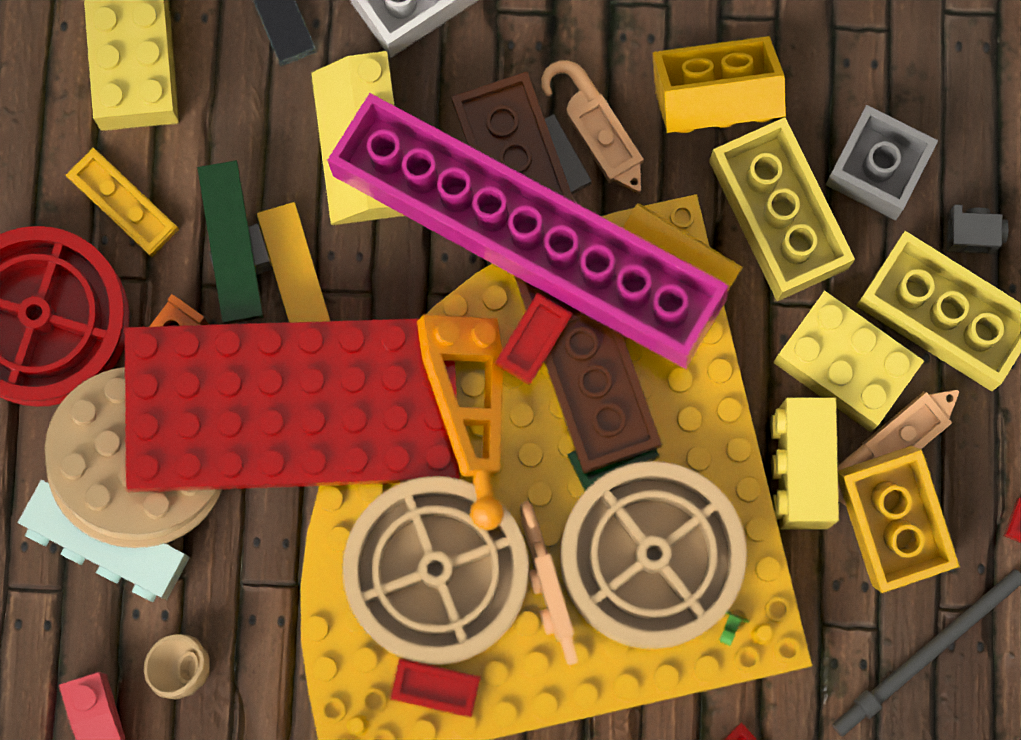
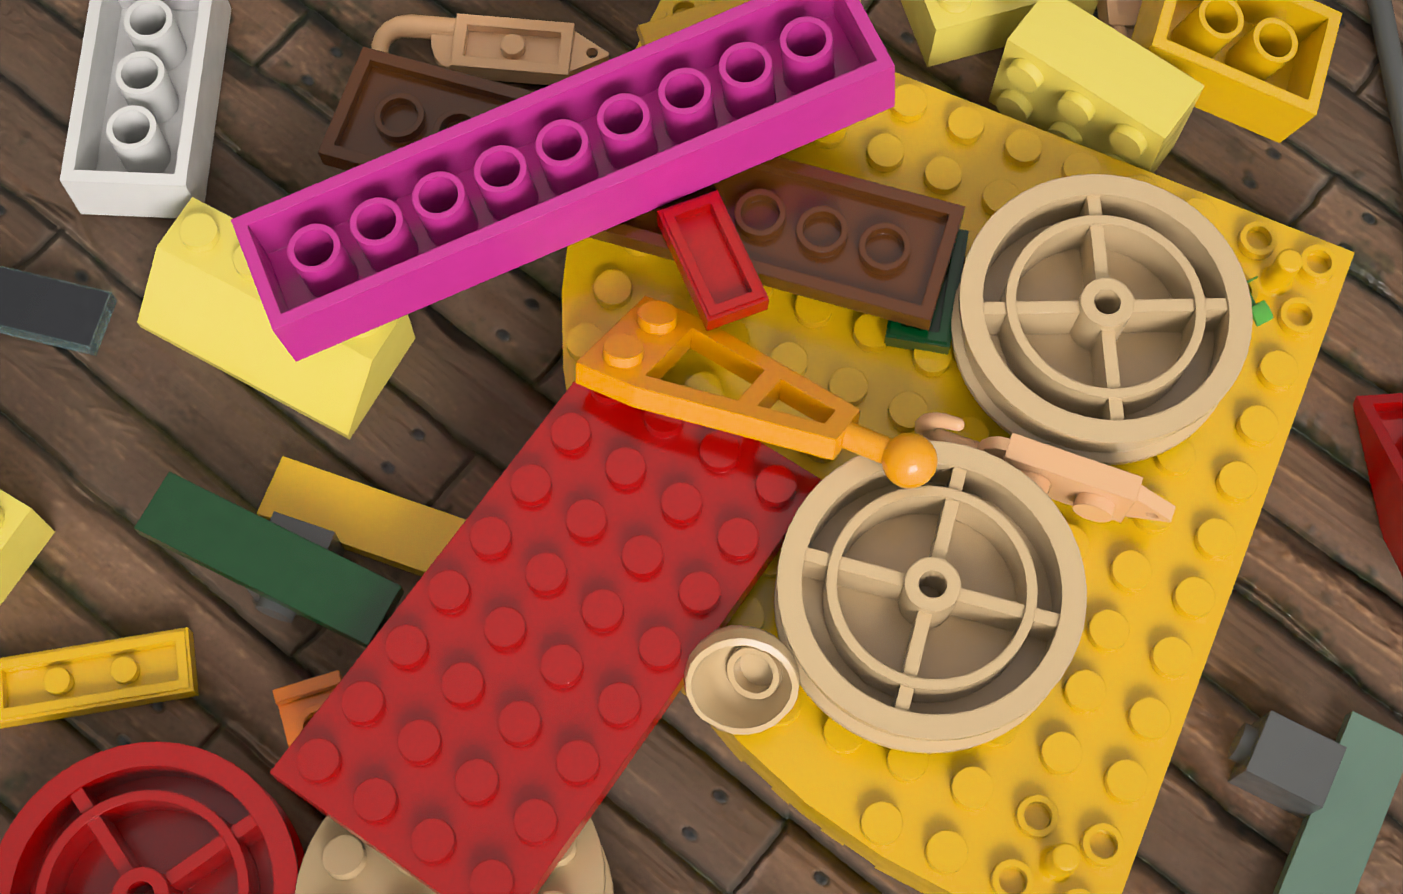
camera: 55 degrees left, 10 degrees down
red tile [390,658,481,718] -> none
none -> tan piece [684,625,800,735]

